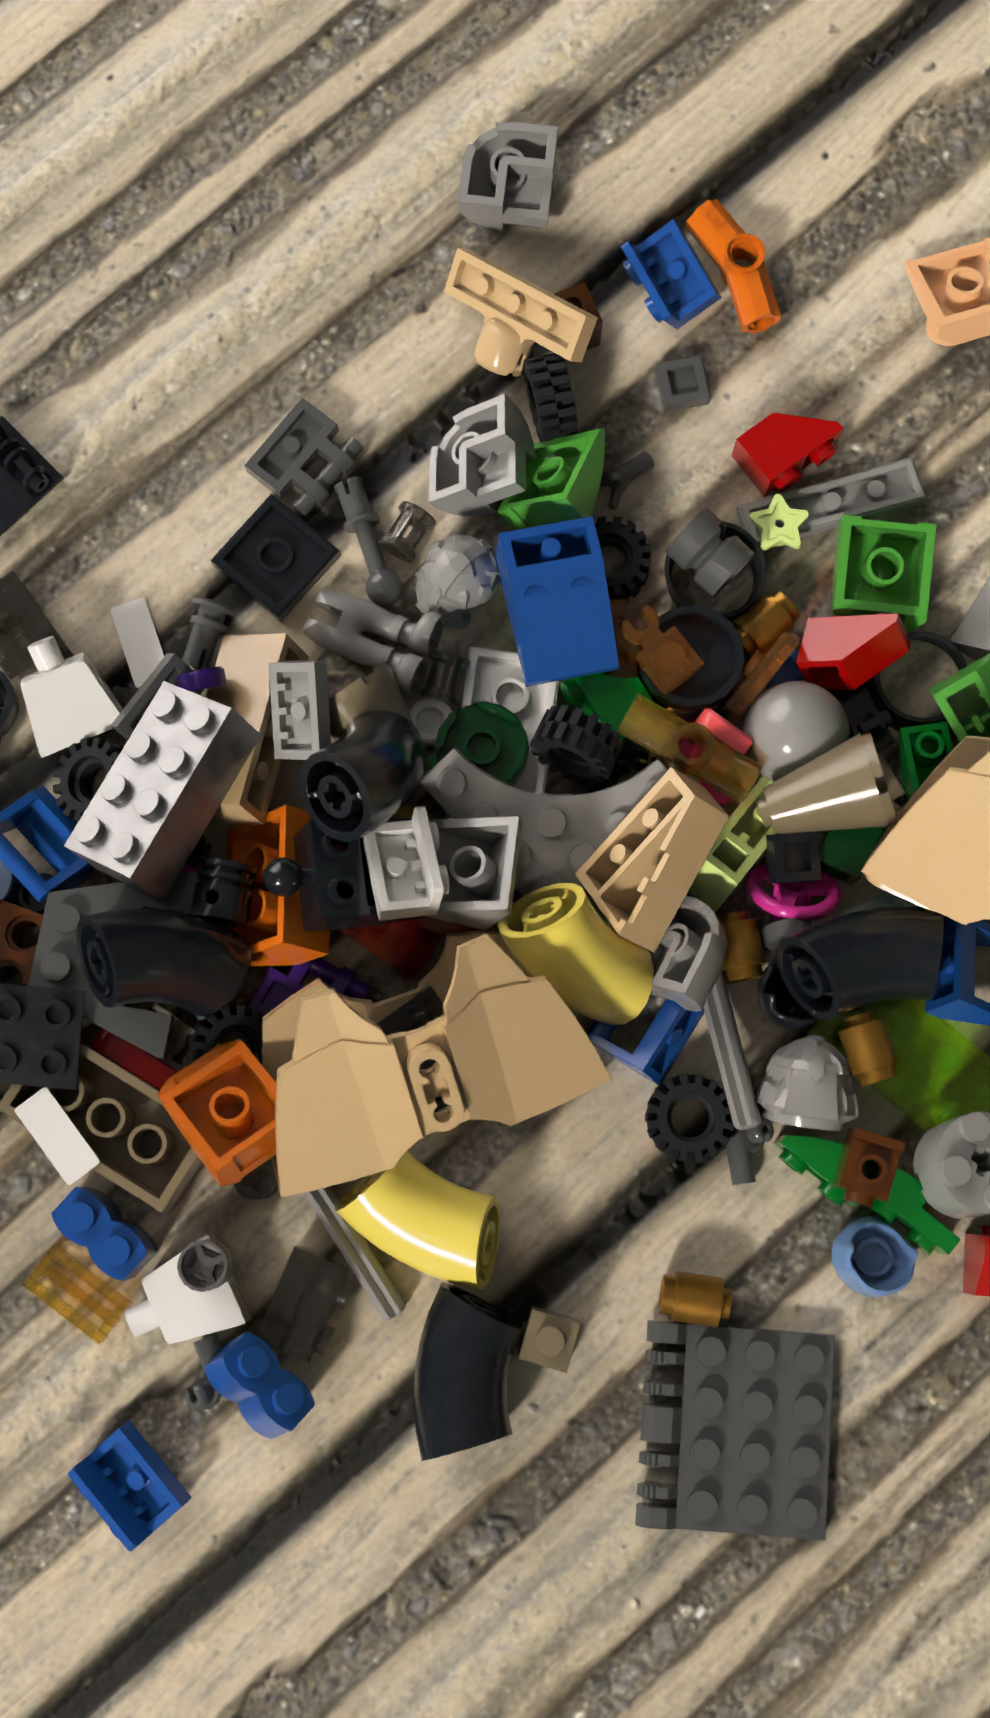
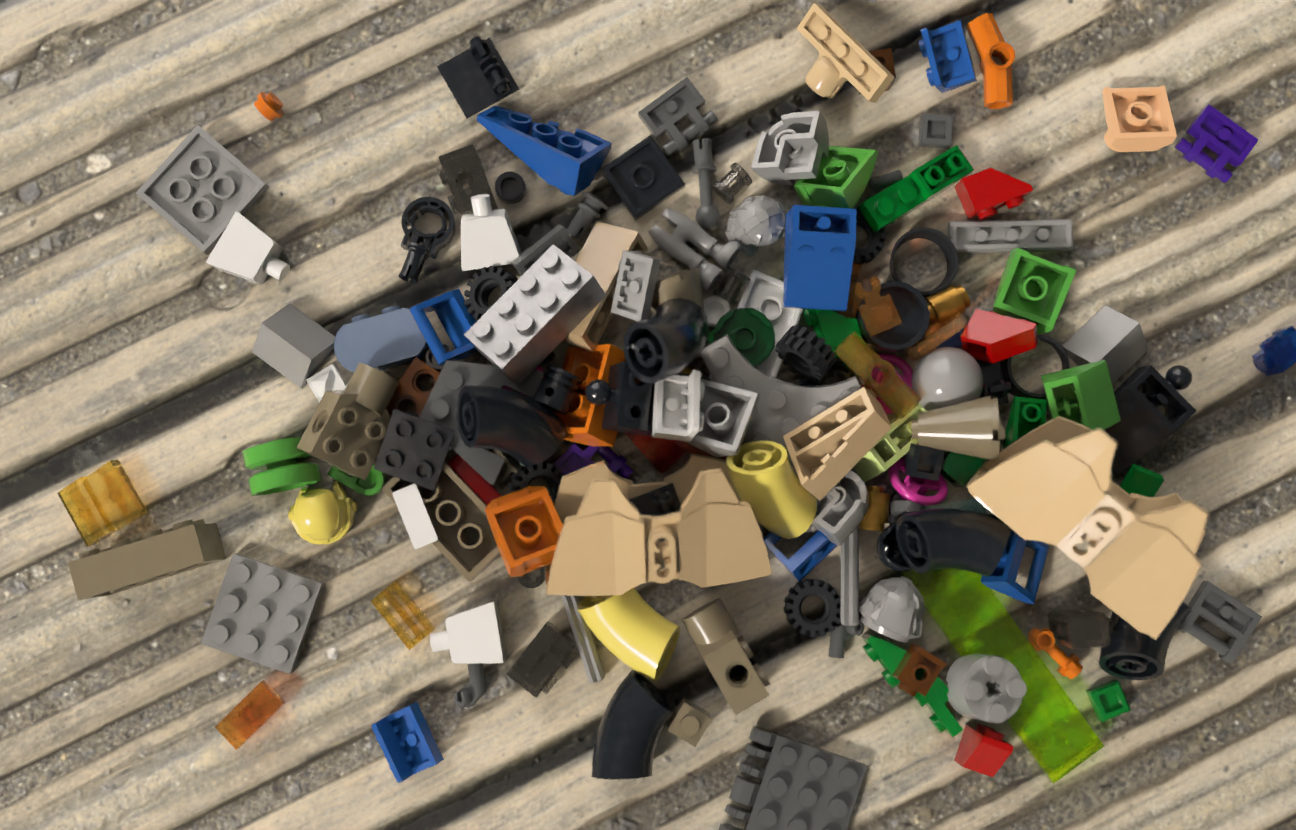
camera: 10 degrees right, 5 degrees up
blue brick [51,1187,157,1281] -> none
white sticker [111,598,164,688] -> none
dark purple tile [177,666,227,692] -> none
flat silver wheel [177,1239,235,1292] -> none
blue brick [204,1332,315,1439] -> none
black tyre [523,353,578,442] -> none
pearl gold brick [658,1271,732,1328] -> none
dark grey wheel [665,508,755,598] -> none
coral tile [695,707,753,756] -> none
yellowish green plate [749,494,809,551] -> none
medium blue hair [832,1215,918,1298] -> none
pearl gold brick [838,1011,900,1087] -> none
none -> blue wedge [477,106,612,196]
none -> black tile [495,172,526,204]
none -> dark tan brick [682,598,770,715]
none -> green slope [858,145,974,232]

